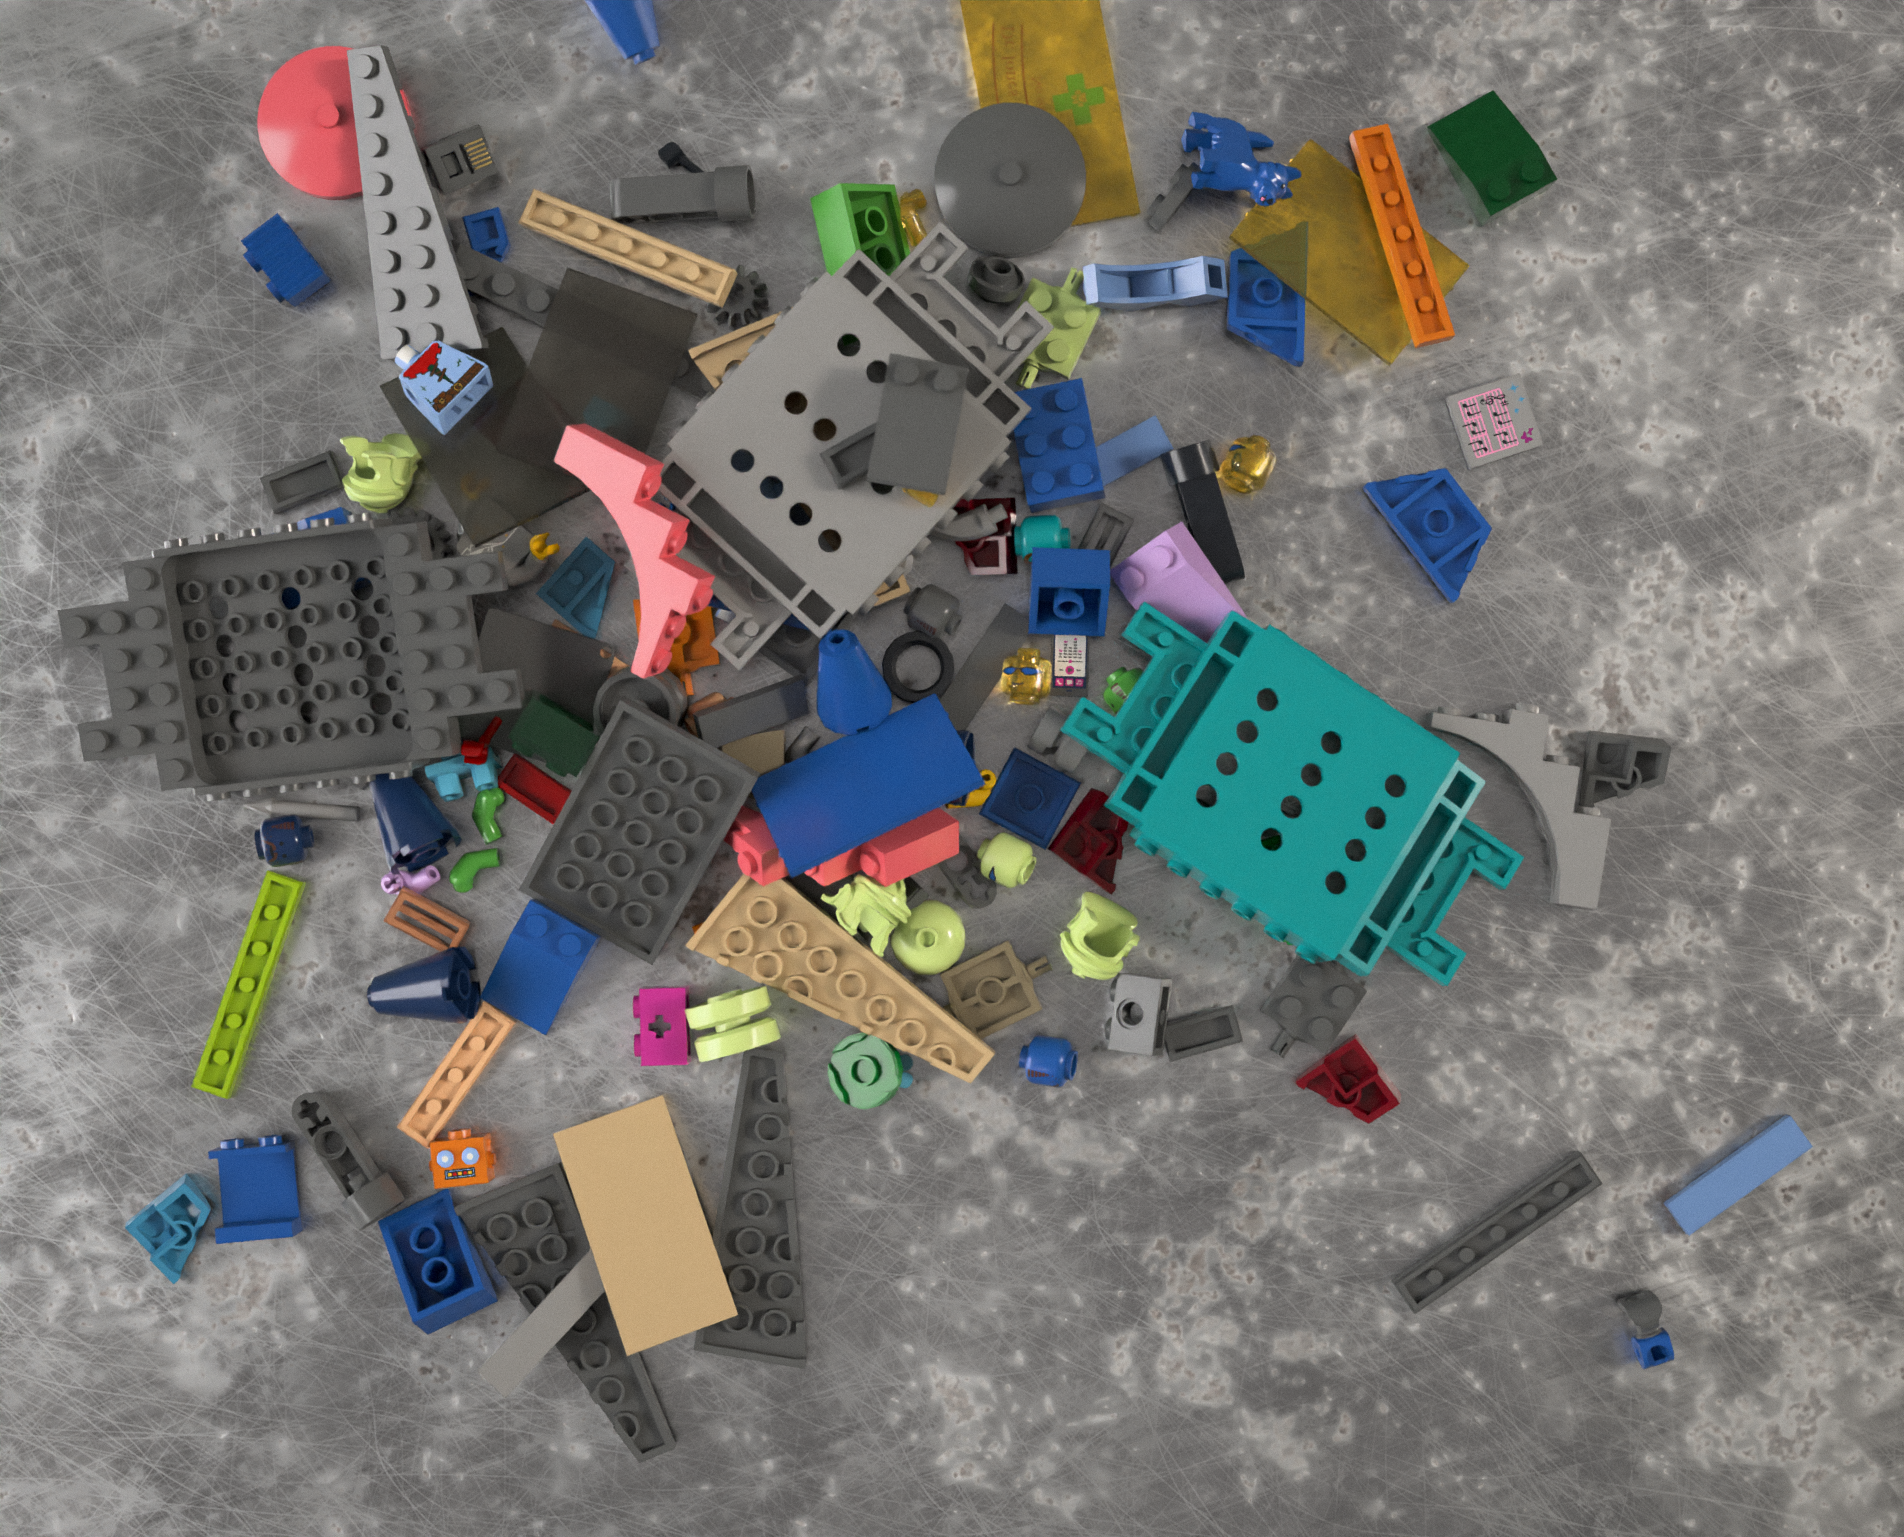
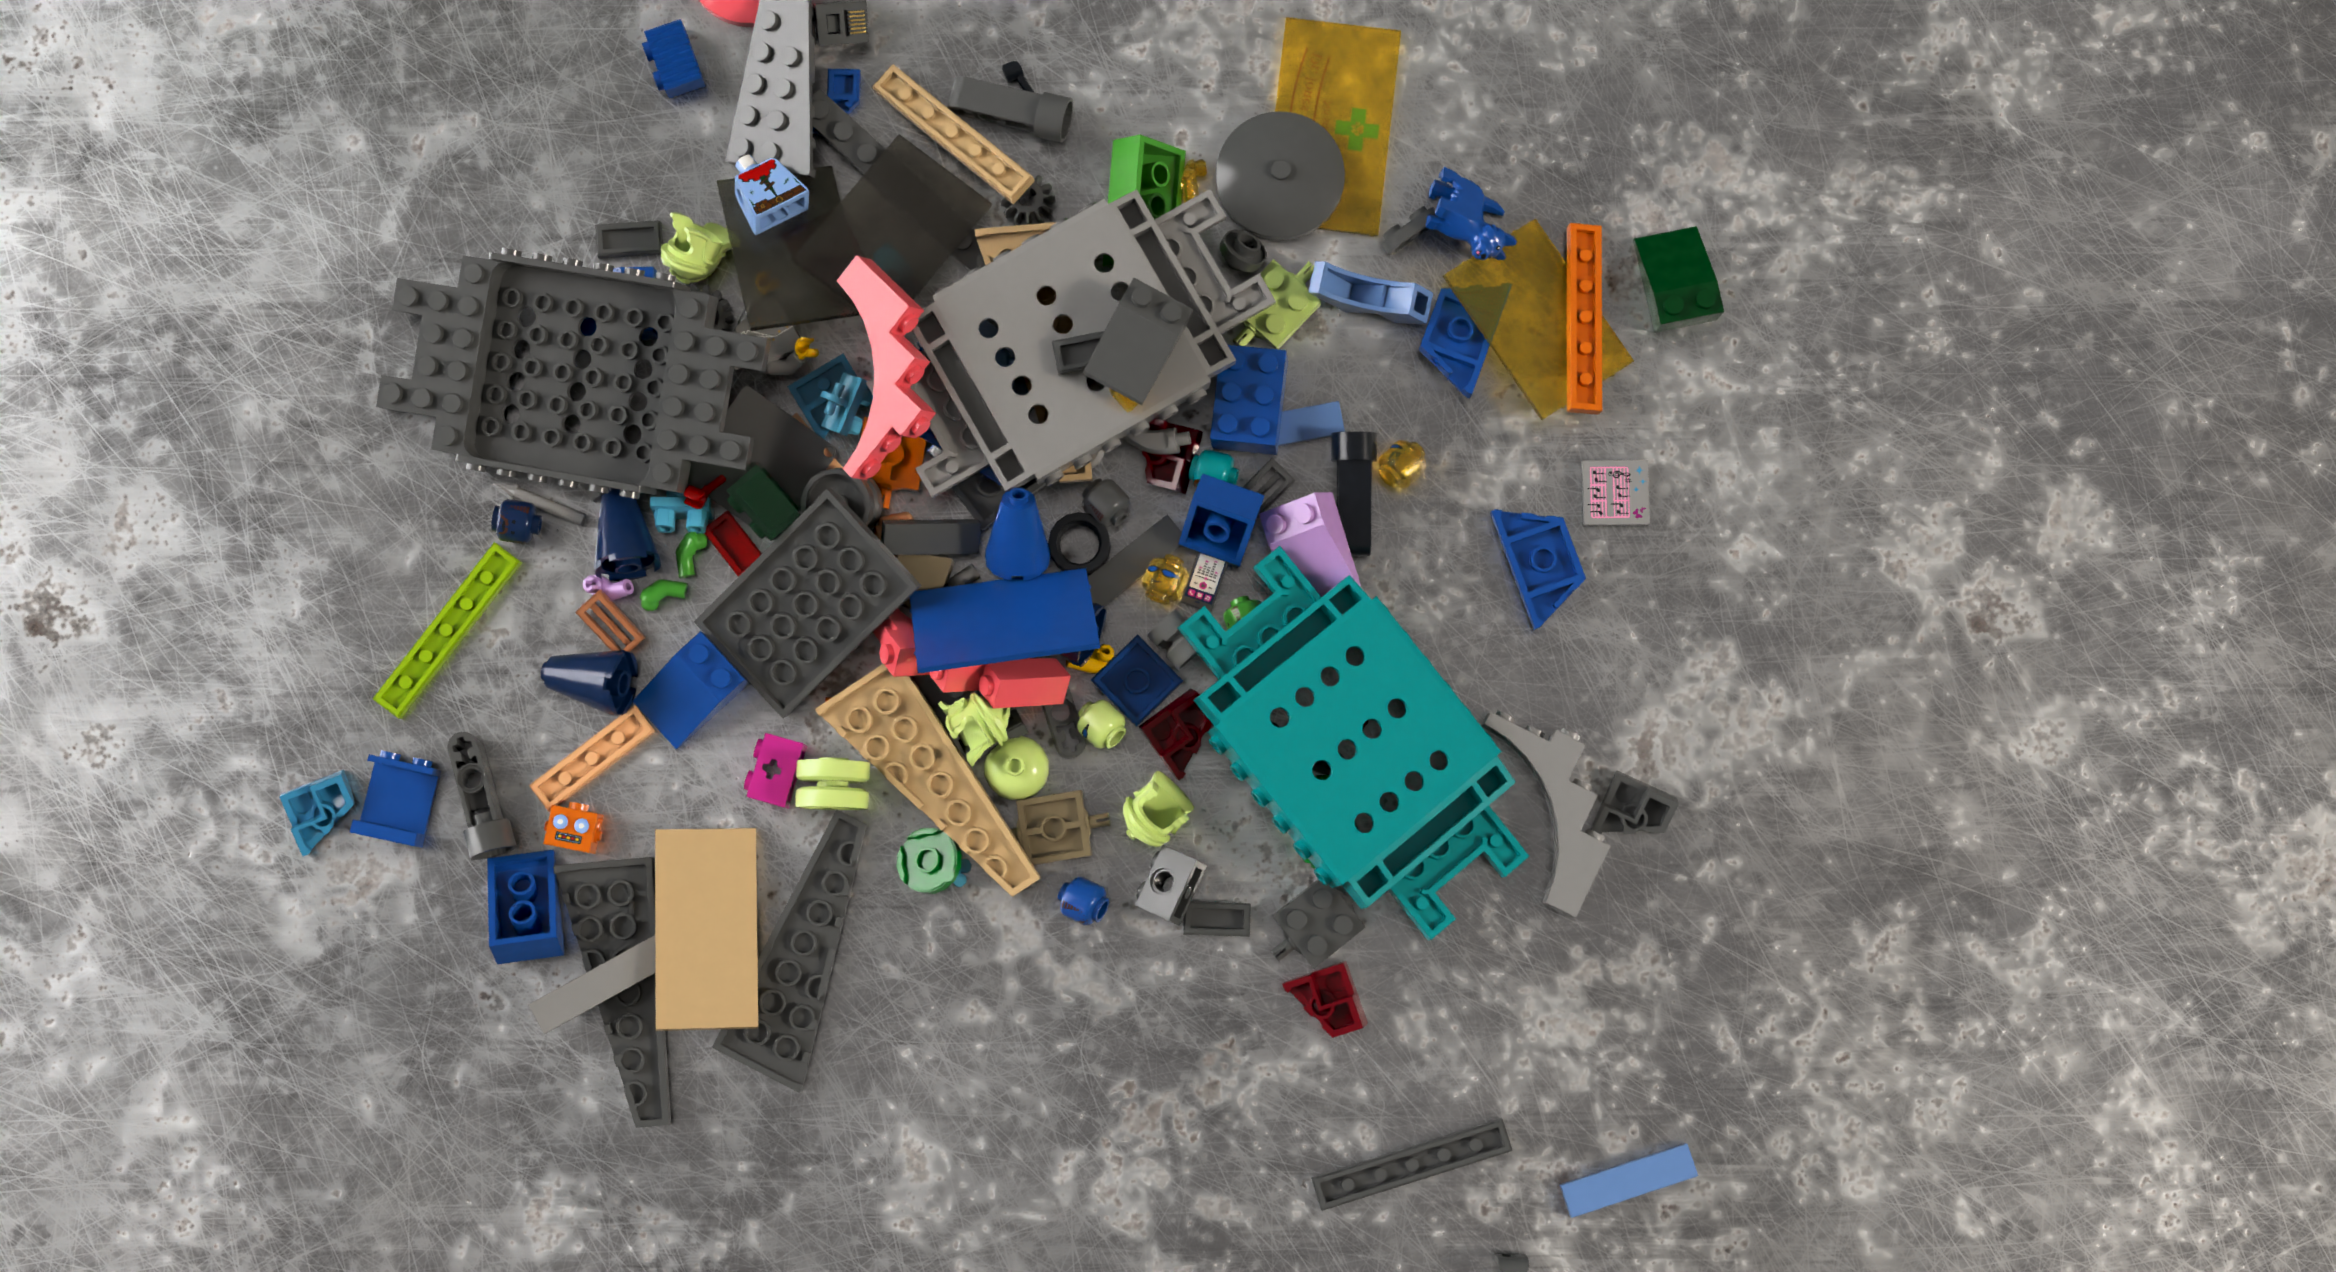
camera: 20 degrees right, 5 degrees down
none -> medium azure hips [820,372,873,436]

